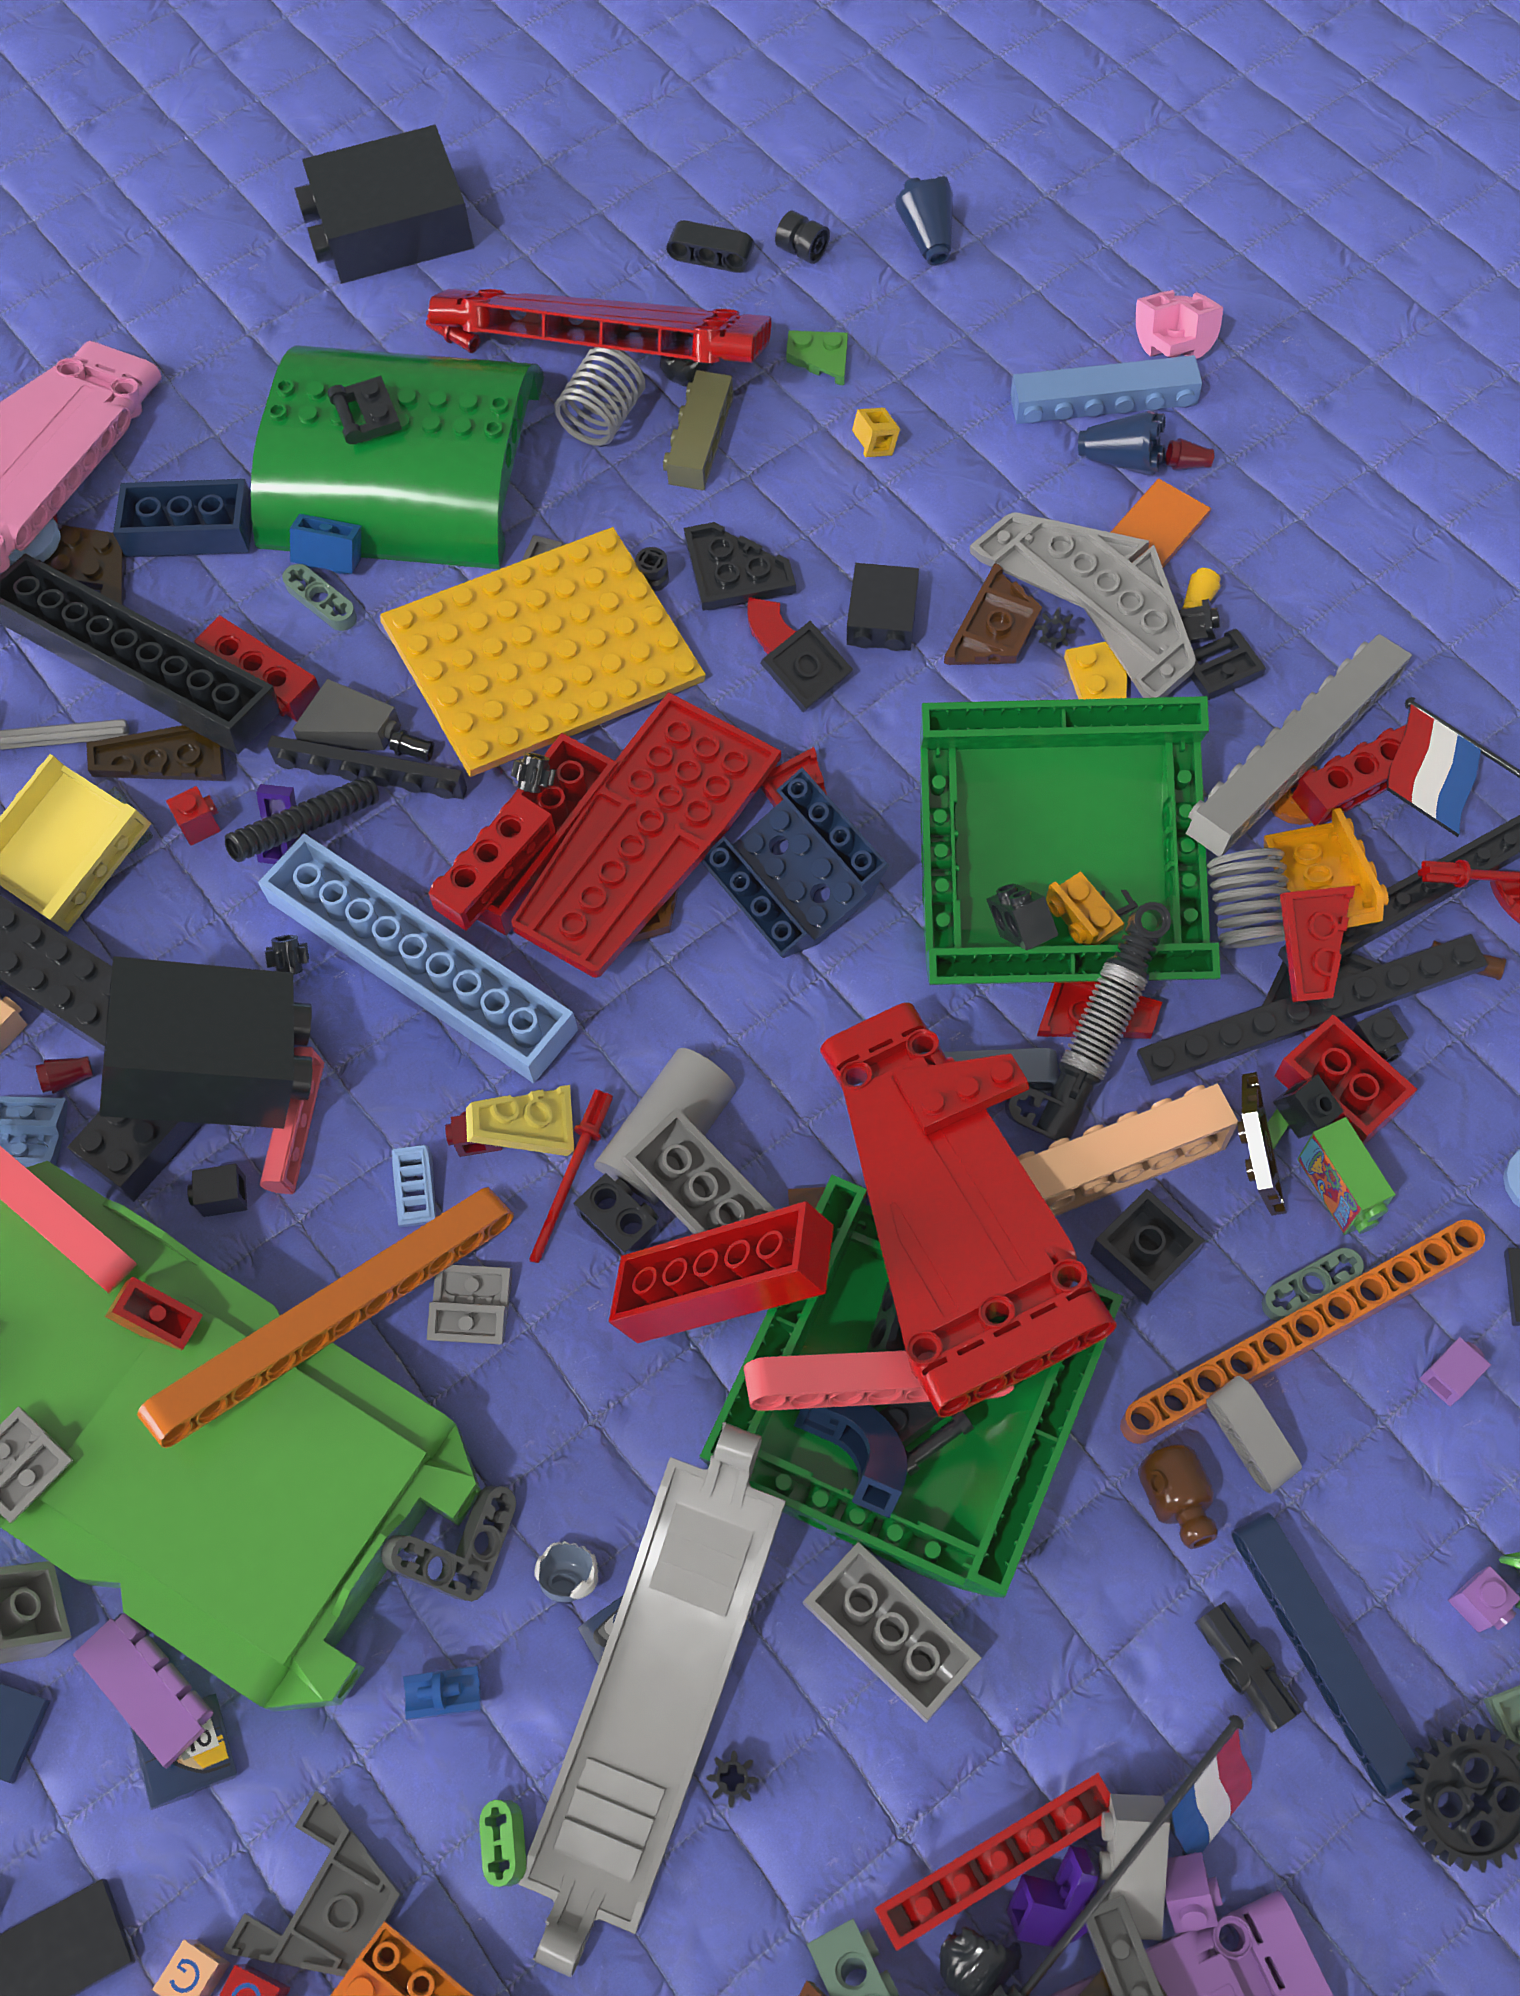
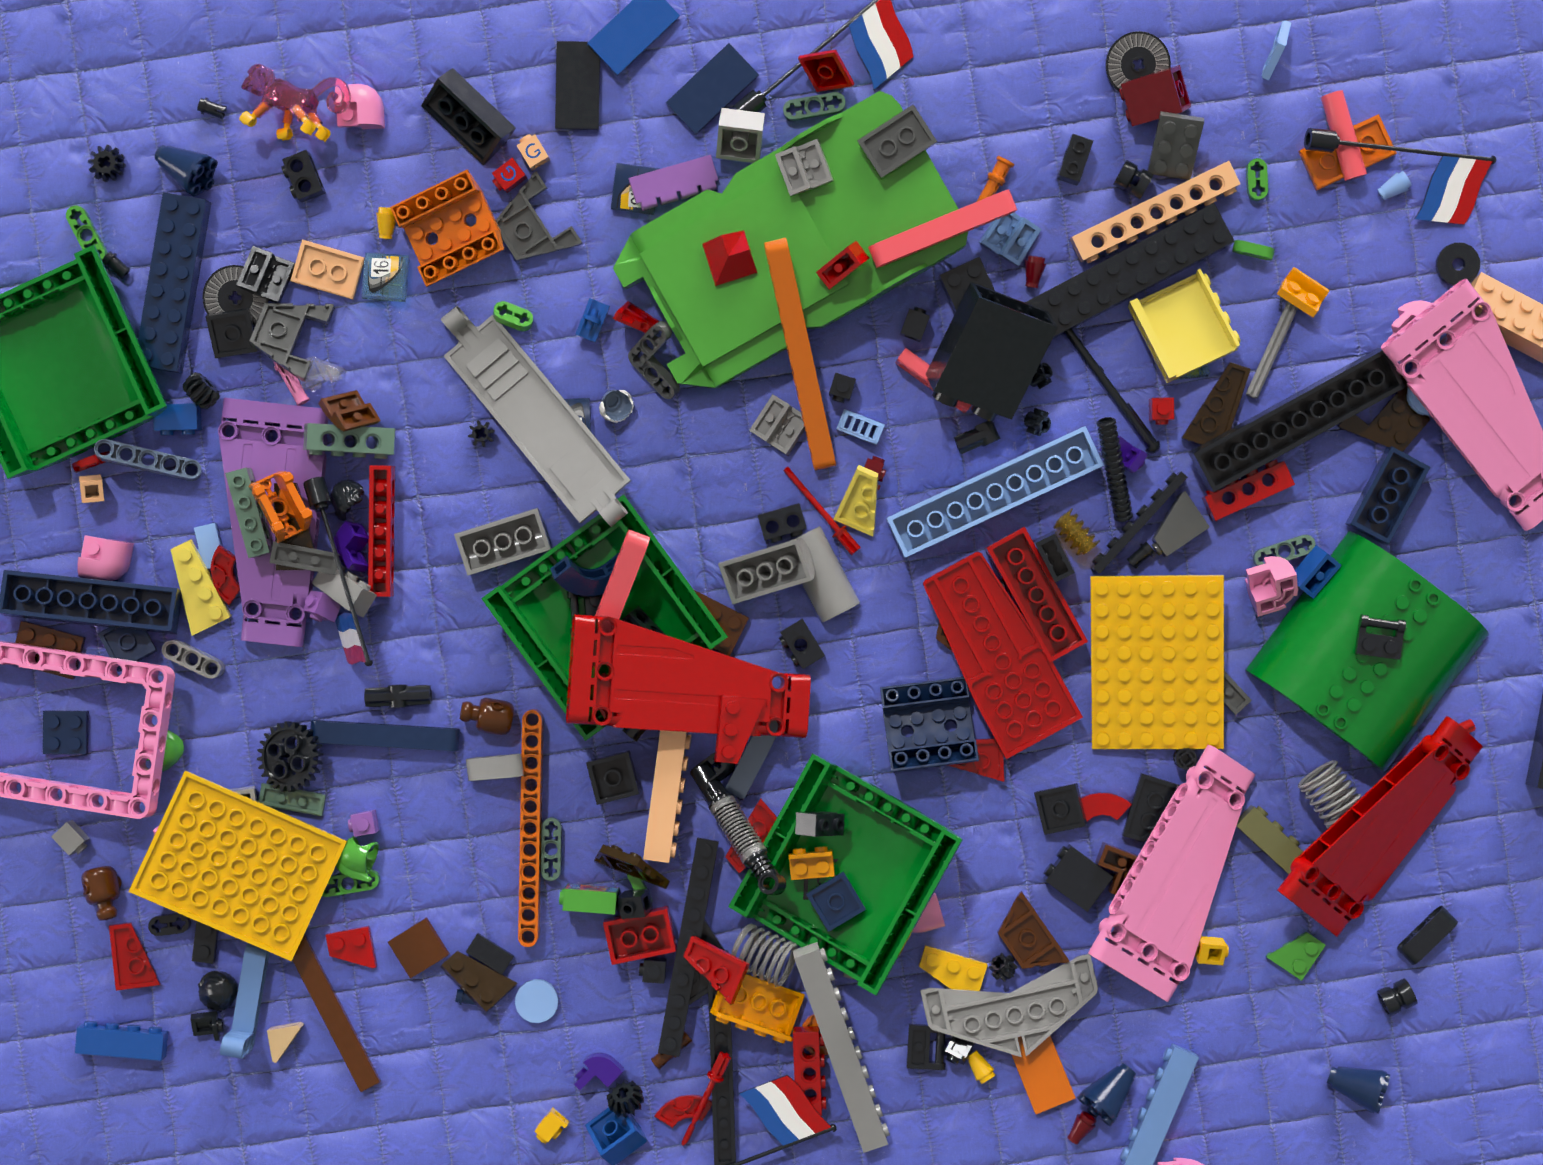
camera: 120 degrees right, 25 degrees up
red brick [428,793,556,931] -> none
black gear [511,752,556,793] -> none
red brick [609,1201,833,1344] -> none
medium lavender brick [1419,1337,1491,1406] -> none
none -> red wing [613,301,660,335]
none -> red slope [702,230,757,286]
none -> black brick [779,618,825,669]
none -> dark blue plate [806,871,866,932]
none -> black brick [829,373,856,403]
none -> black piece [954,421,1001,454]
none -> black brick [1035,530,1075,583]
none -> clear yellow piece [1053,508,1100,556]
none -> black bar [1065,329,1160,454]
none -> bright pink panel [1088,745,1256,1002]
none -> reddish brown brick [1095,842,1138,895]
none -> bright pink brick [1245,556,1298,617]

